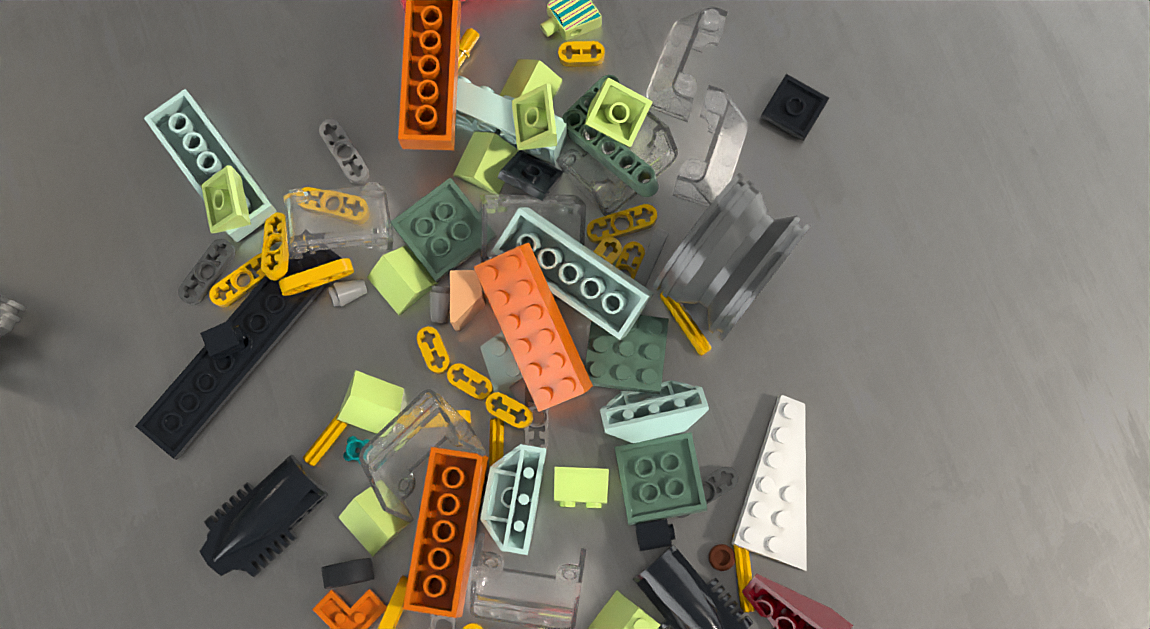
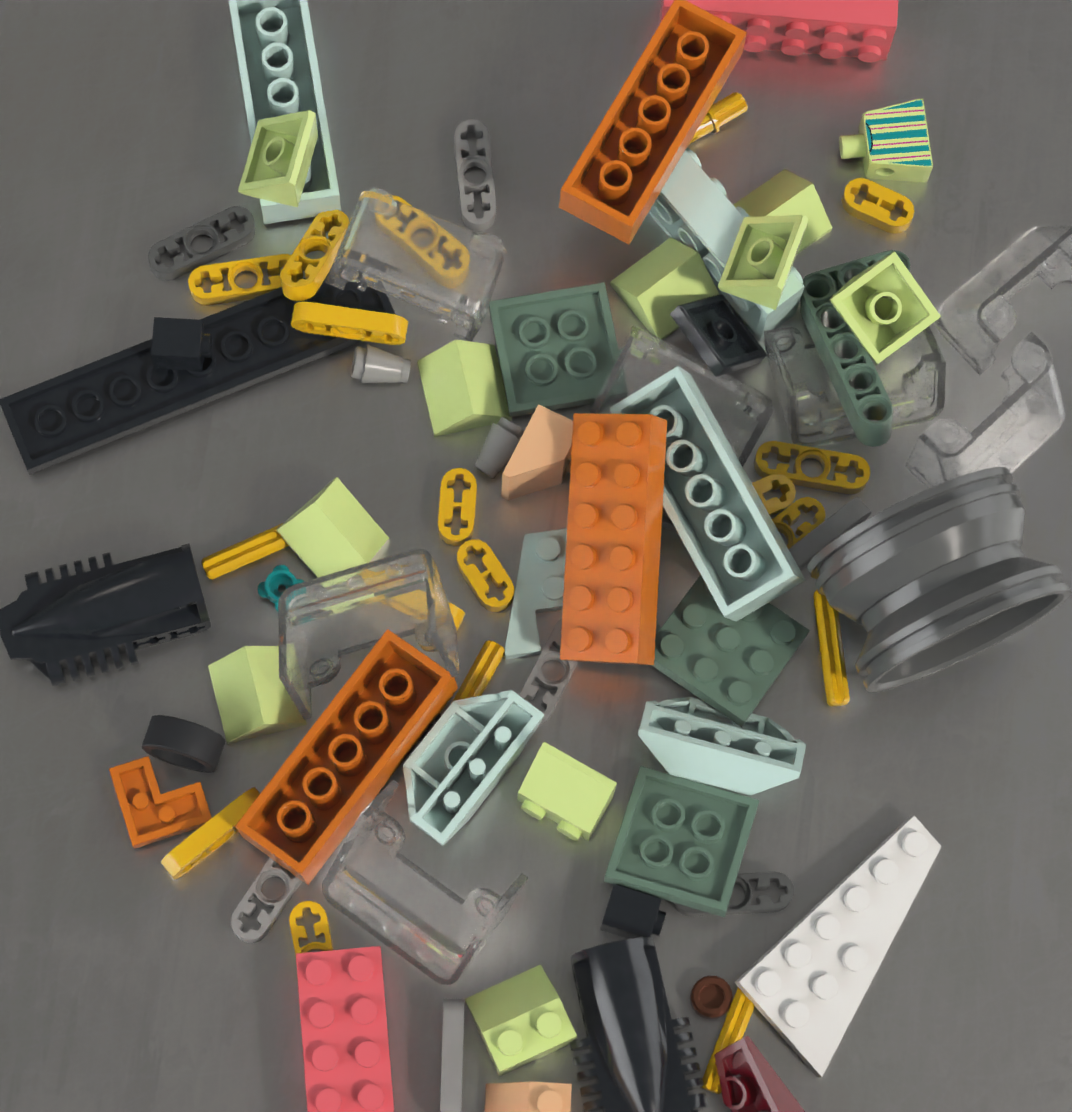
camera: 20 degrees right, 5 degrees down
yellow beam [486,392,533,429] -> none

